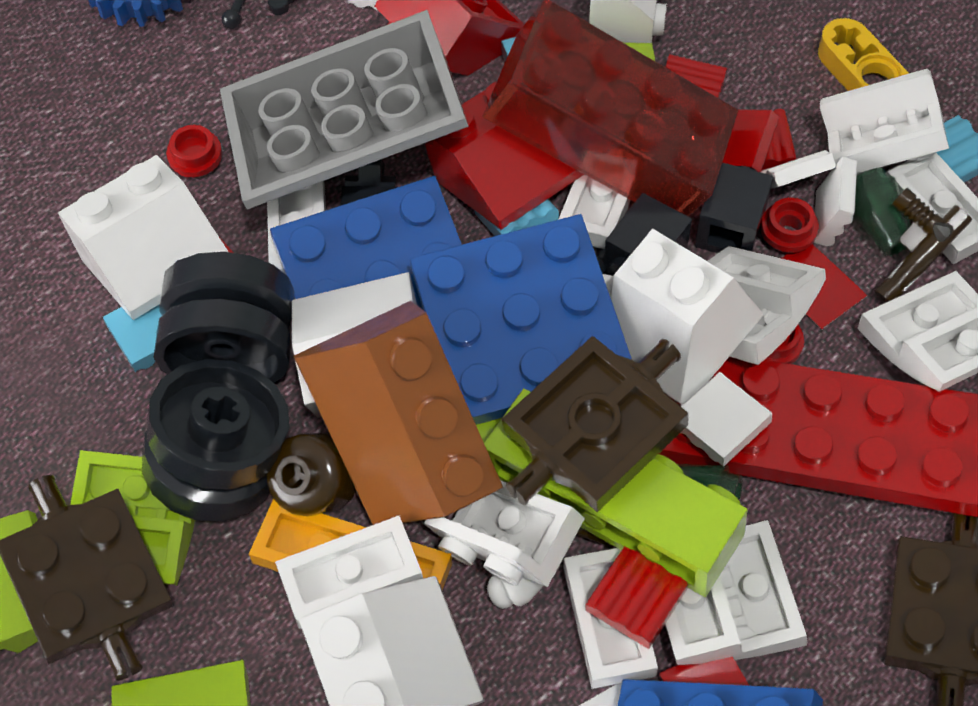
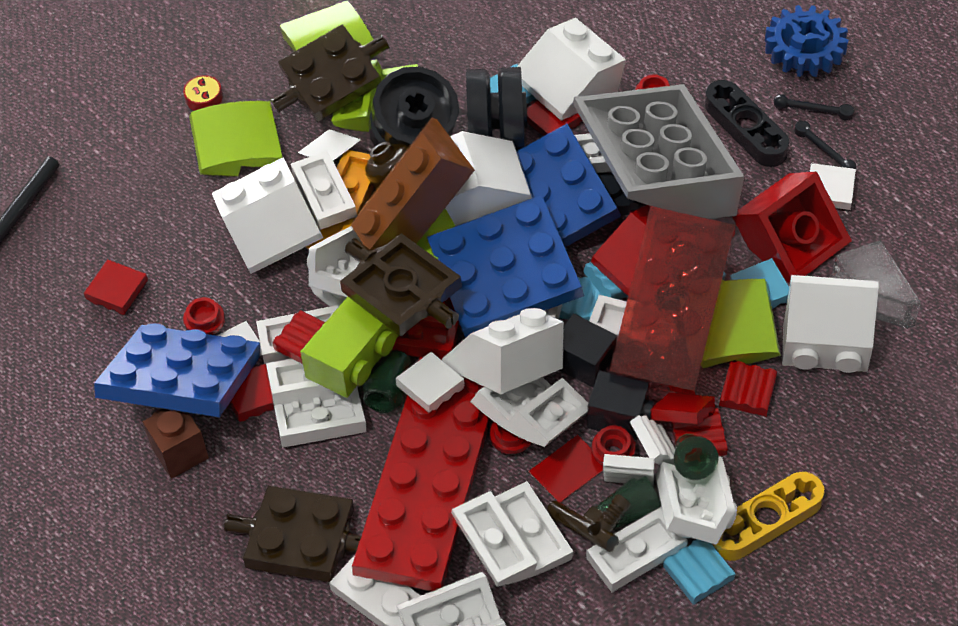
camera: 90 degrees right, 5 degrees down
none -> white sticker [298,129,361,161]
none -> clear green cone [674,434,718,480]
none -> black beam [705,80,789,167]

